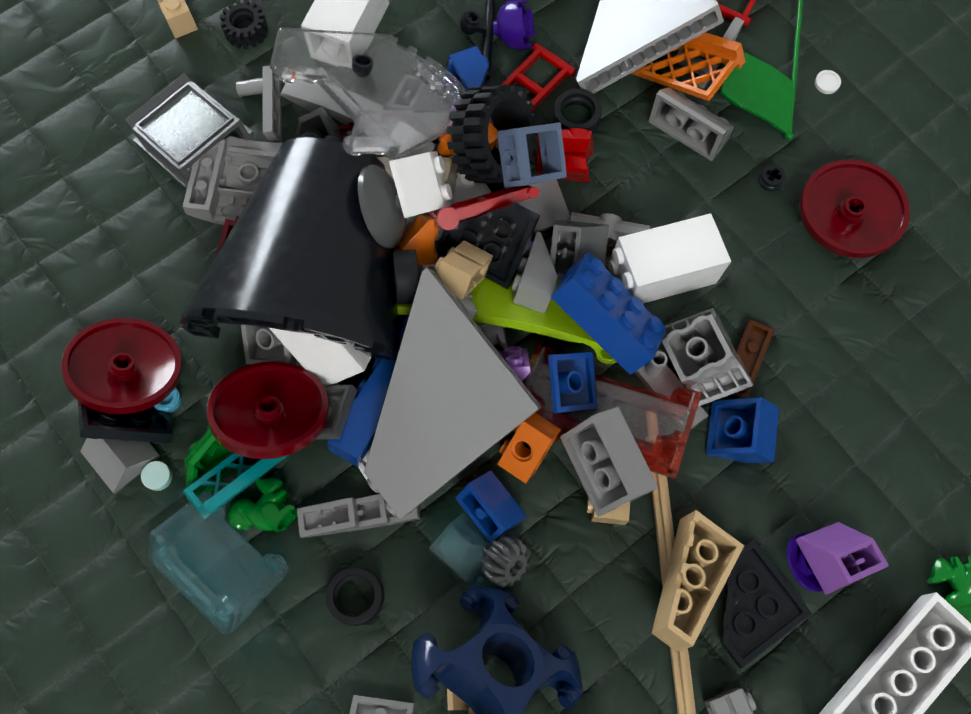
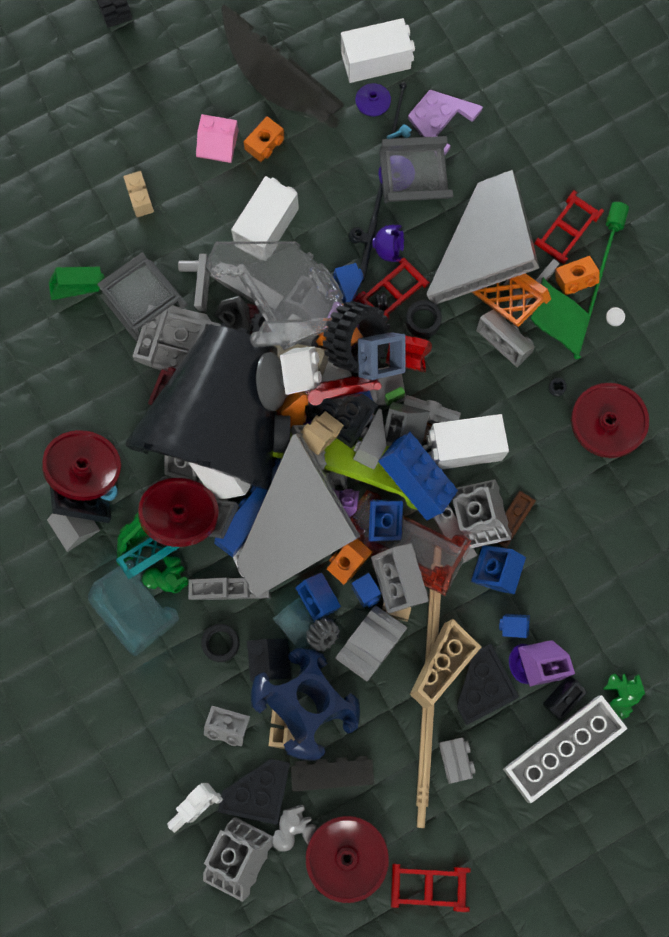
camera: 10 degrees right, 5 degrees up
light aqua tile [141,461,173,491] -> none
black tyre [220,0,268,49] -> none
black hinge [352,54,373,77] -> none
none -> green slope [48,267,104,300]
none -> black slope [247,639,291,683]
none -> light grey slope [335,605,408,681]
none -> blue brick [352,573,381,609]
none -> bright green tile [384,387,405,406]
none -> blue brick [499,614,530,638]
none -> black slope [543,676,587,721]
none -> orange brick [555,256,599,295]

